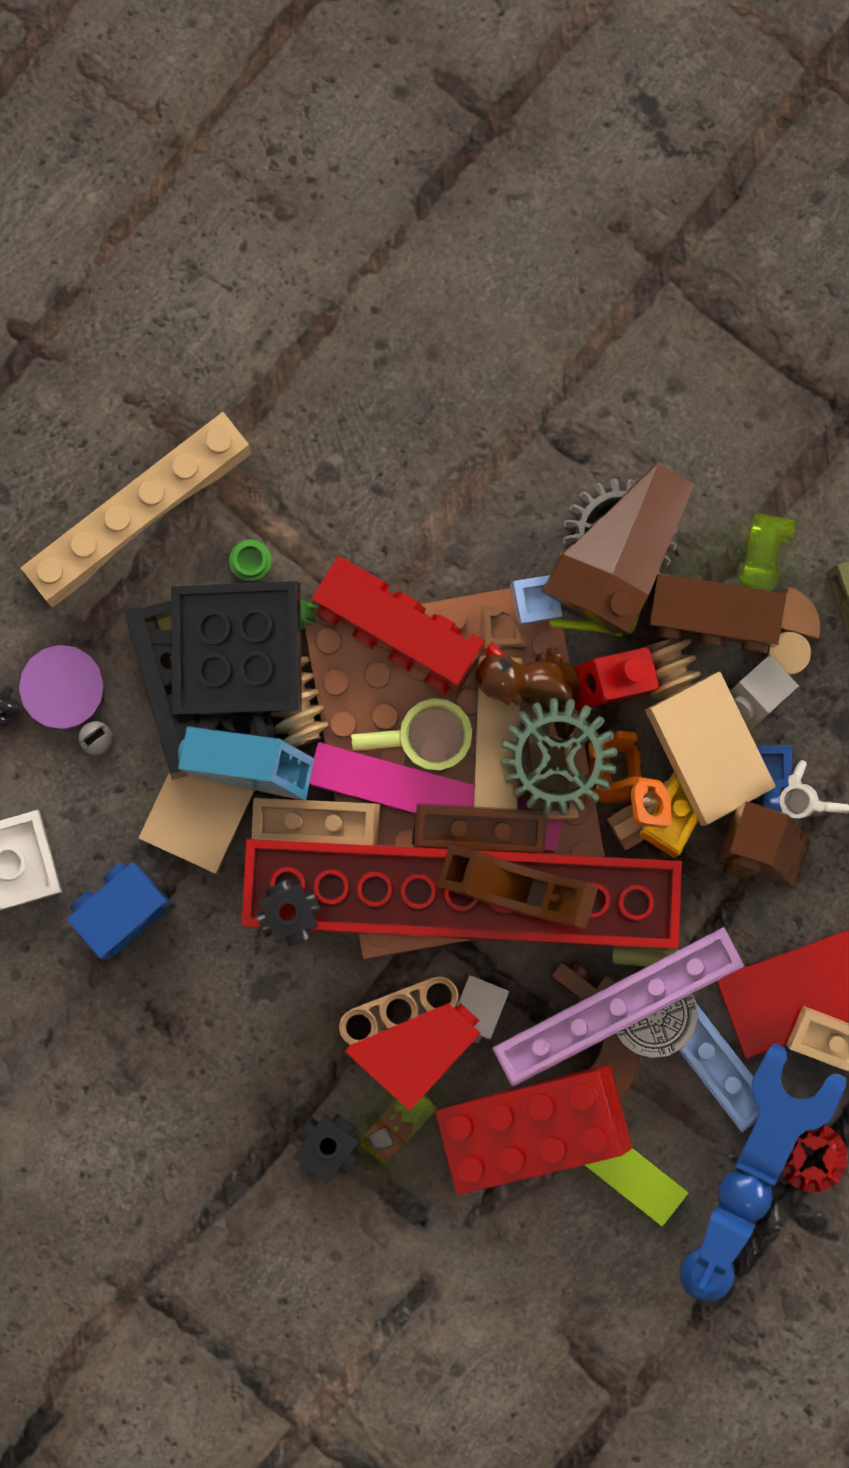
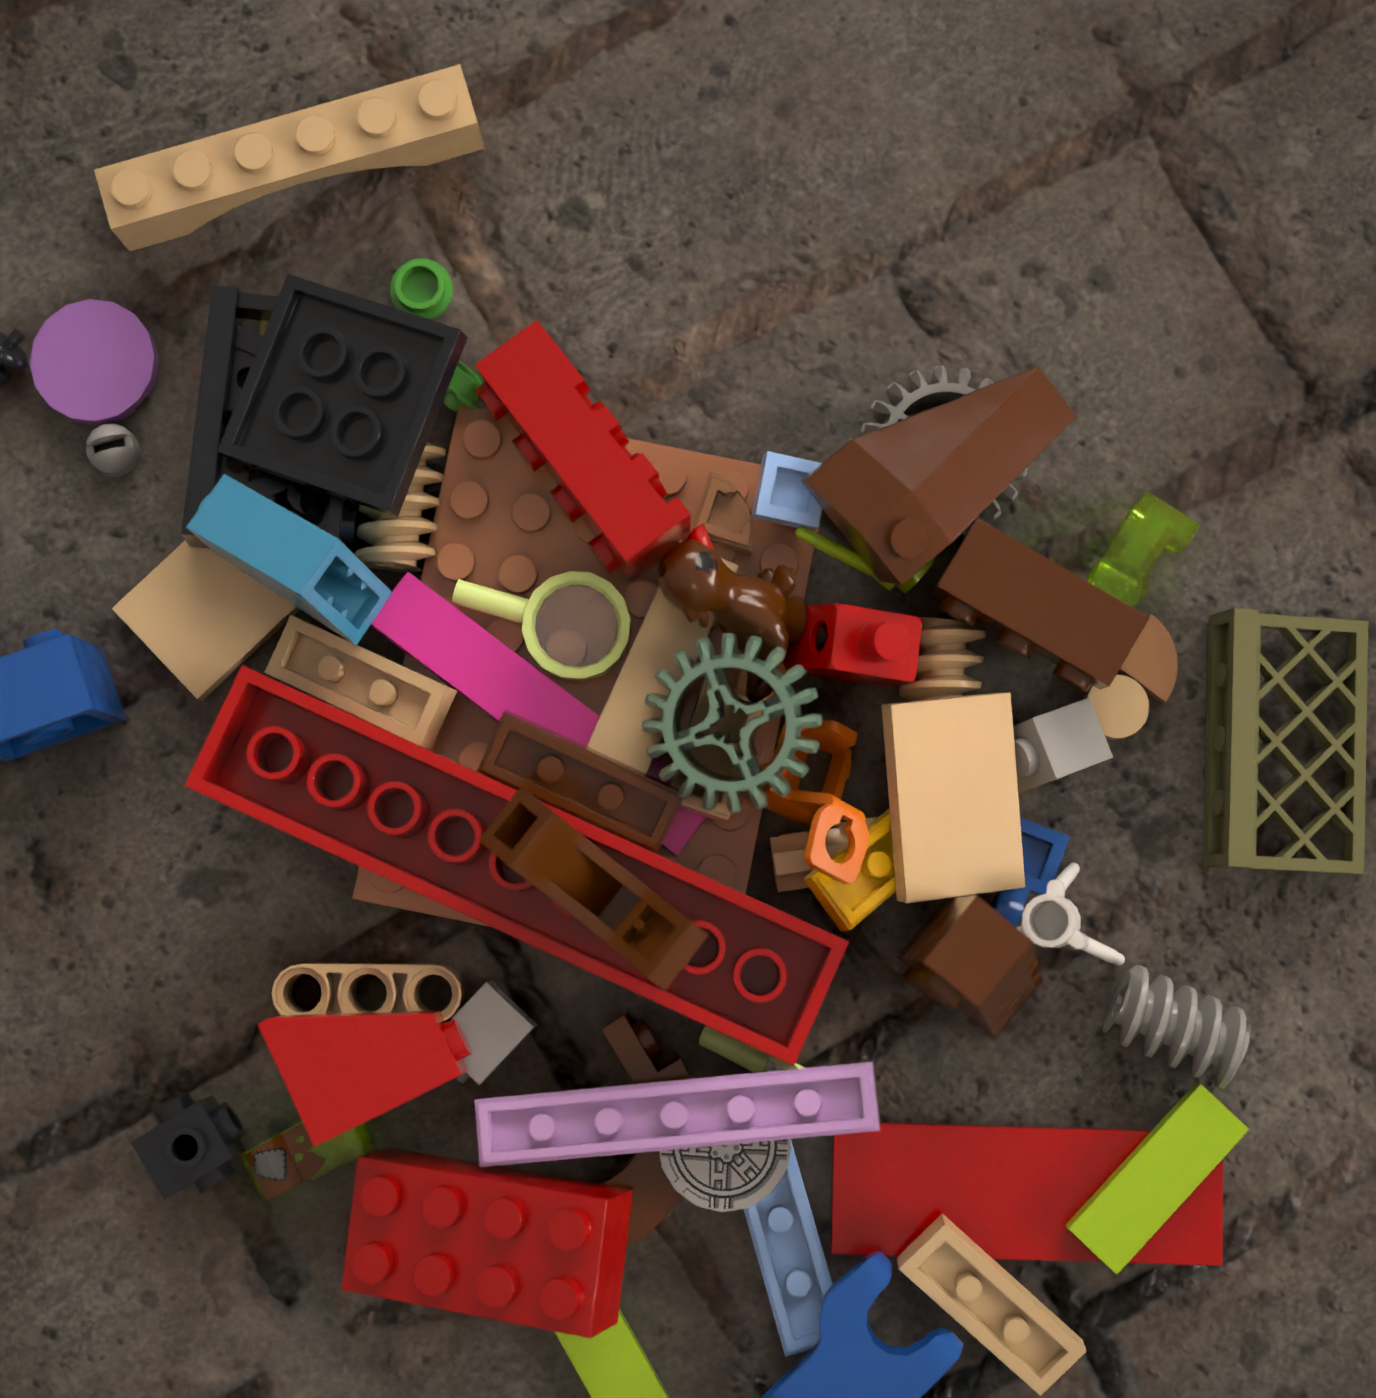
camera: 20 degrees right, 0 degrees up
black brick [255,880,323,947] -> none

